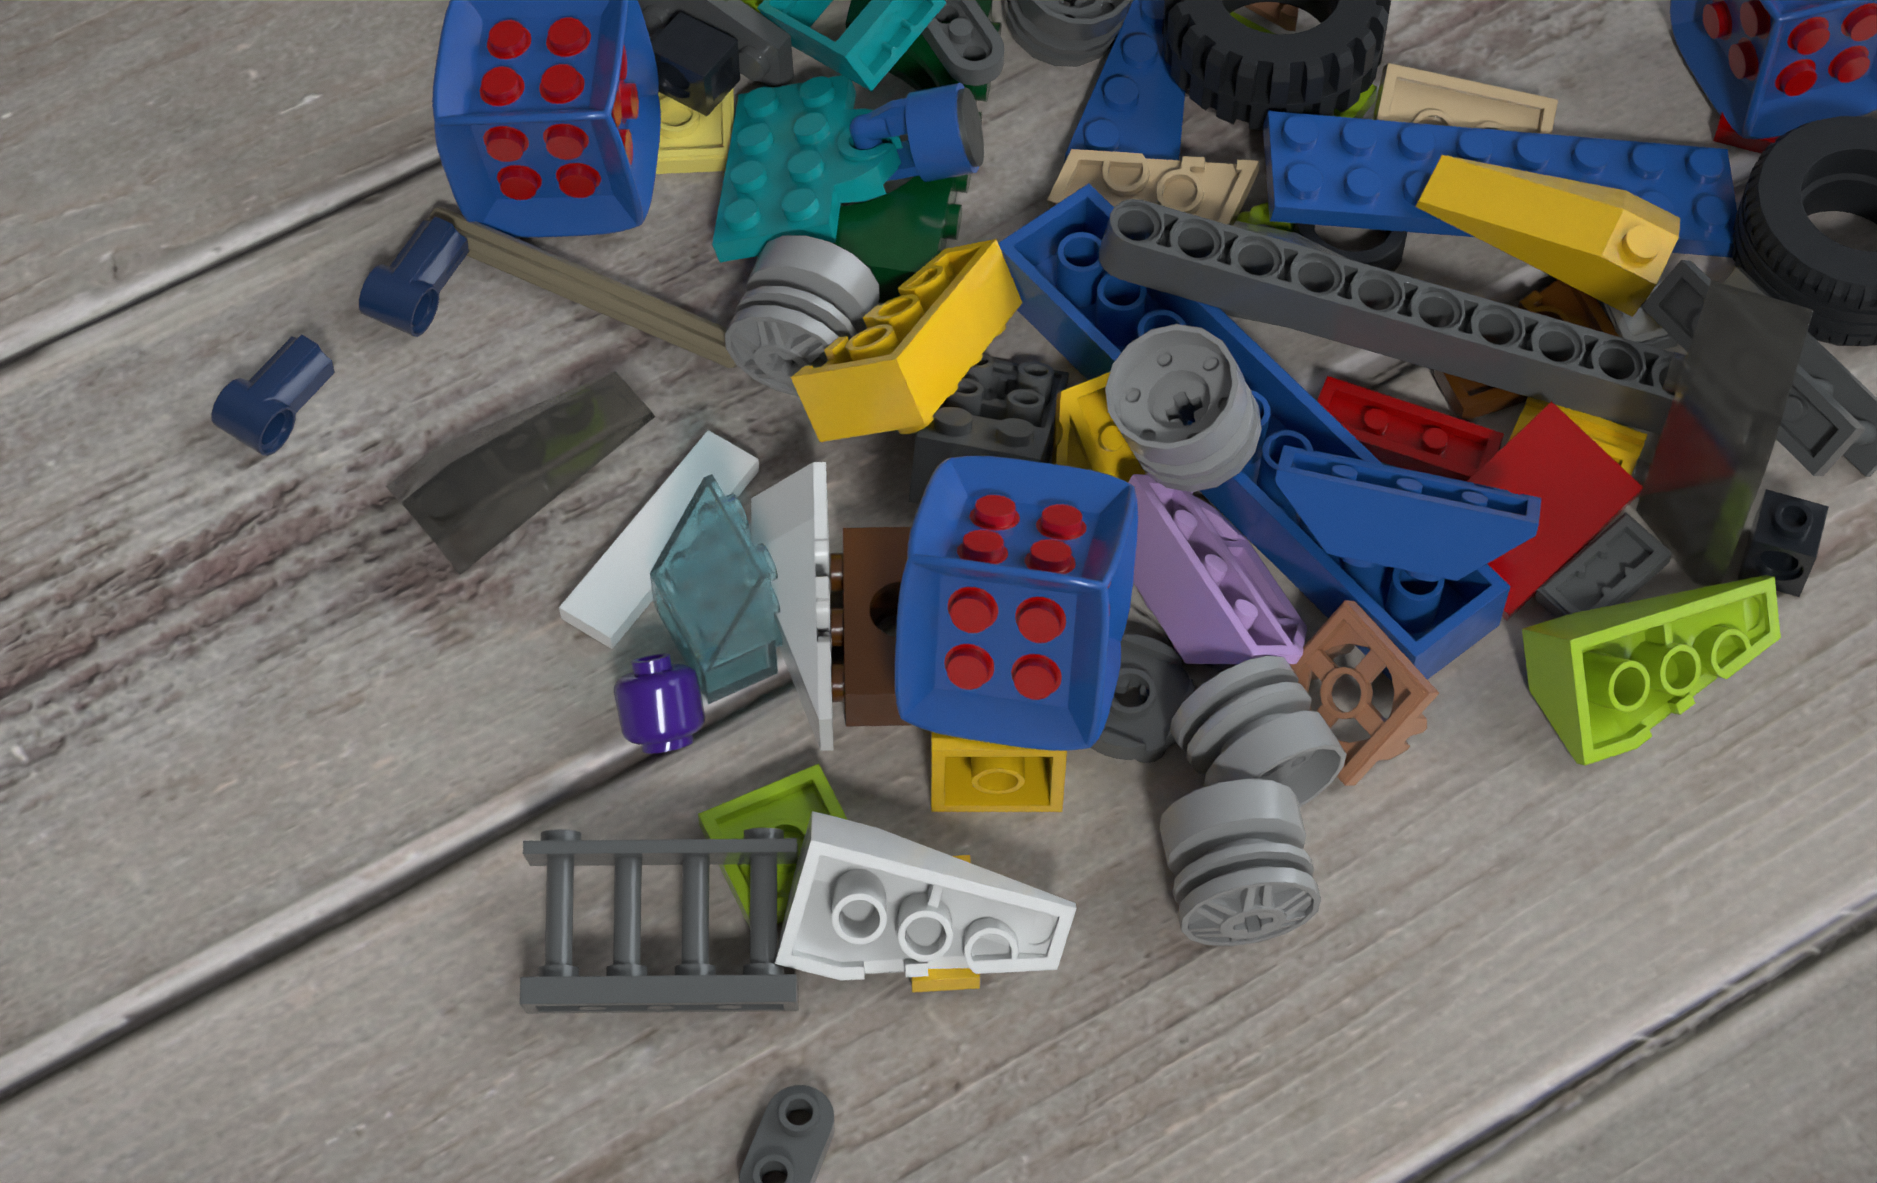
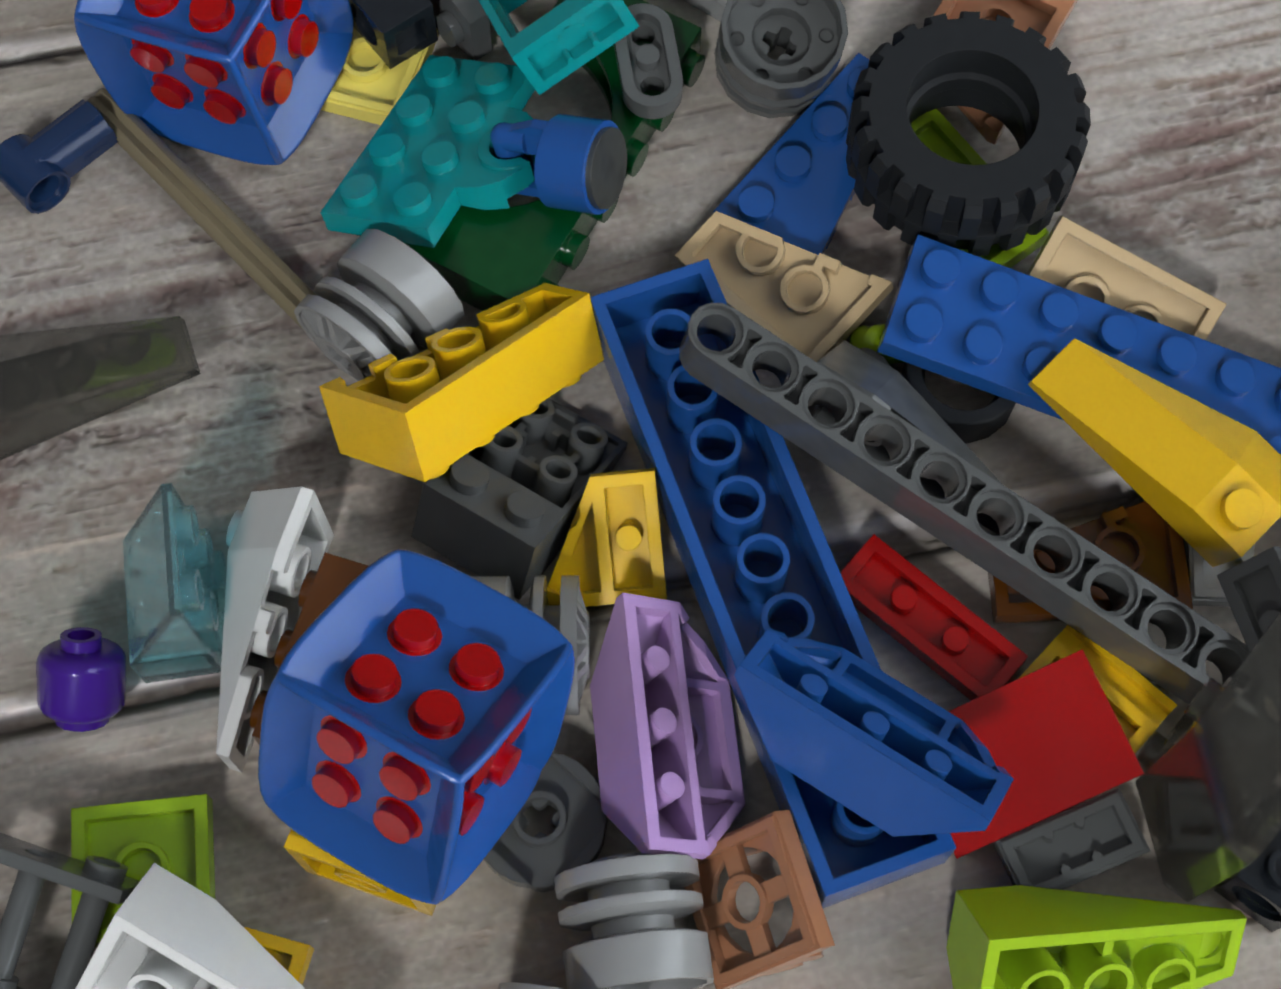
camera: 20 degrees right, 10 degrees up
white tile [559,430,760,649] -> none
light grey wheel [1105,324,1262,492] -> none

